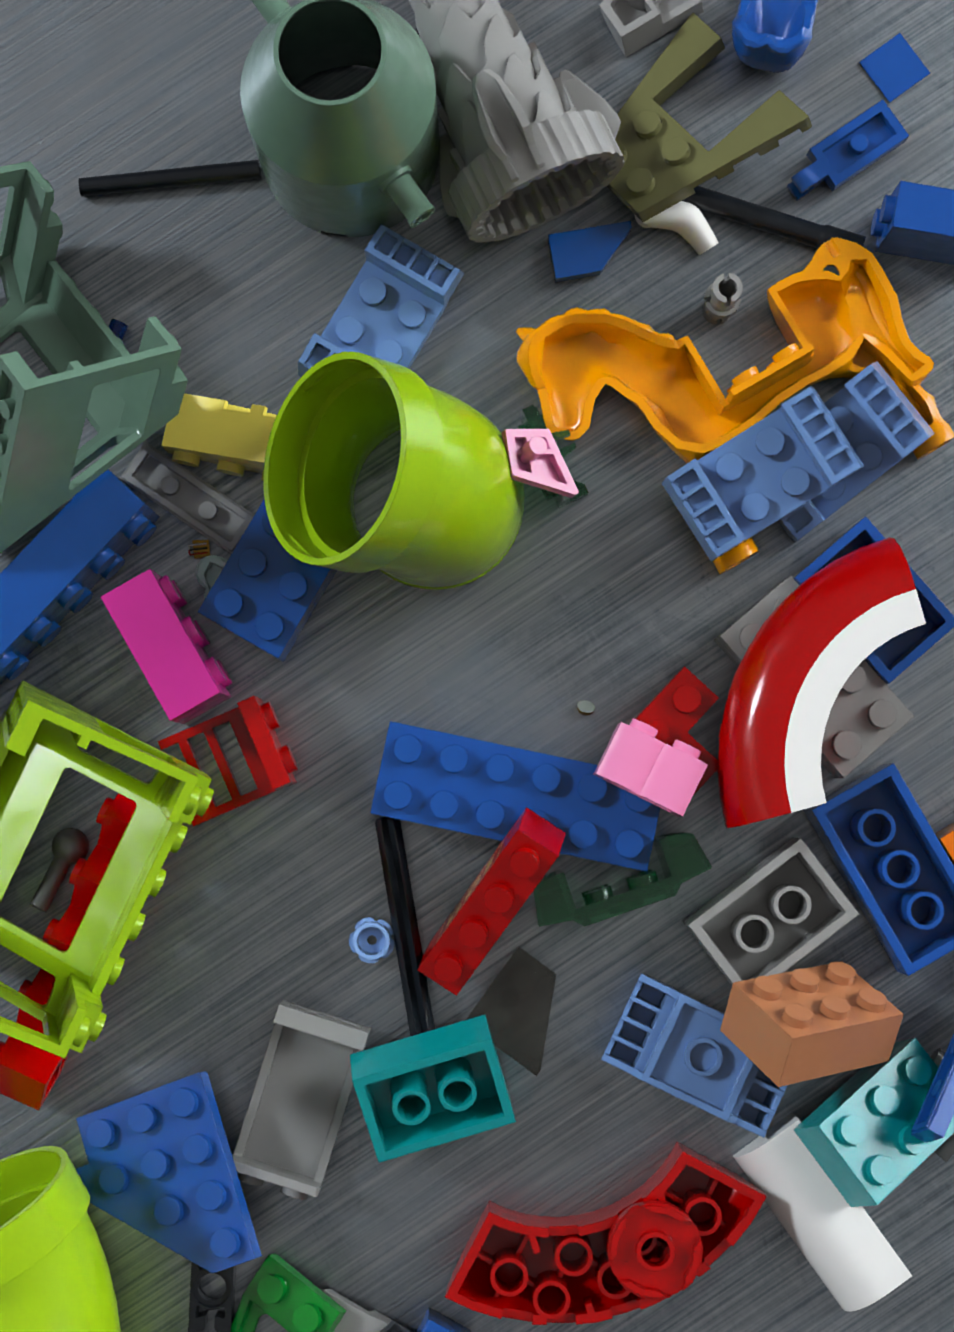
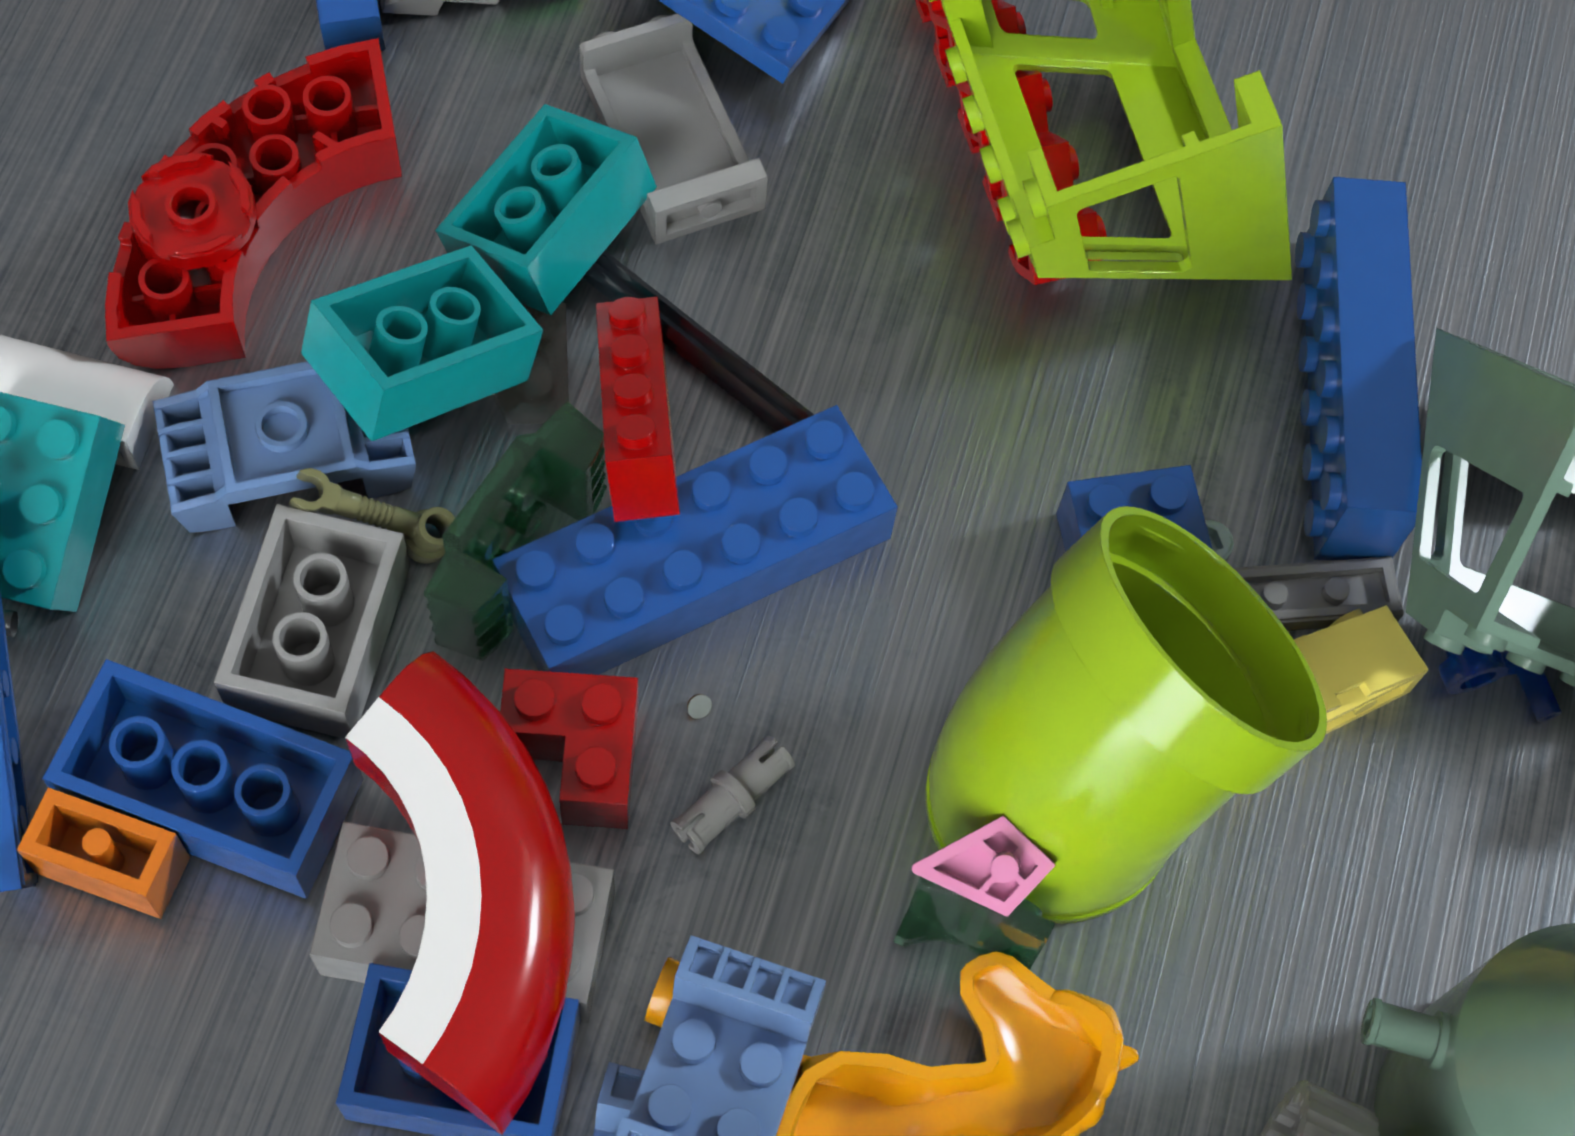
camera: 130 degrees right, 20 degrees down
dark grey bar [30,828,89,913] -> none
dark pink brick [101,569,232,724] -> none
red plate [157,696,298,826] -> none
pearl gold piece [188,540,211,559] -> none
medium blue plate [298,224,464,377] -> none
light blue plate [349,917,395,963] -> none
bright pink brick [593,718,708,817] -> none
nougat brick [720,961,904,1087] -> none
none -> olive brick [288,468,457,564]
none -> teal brick [301,245,543,442]
none -> light grey pin [670,735,795,854]

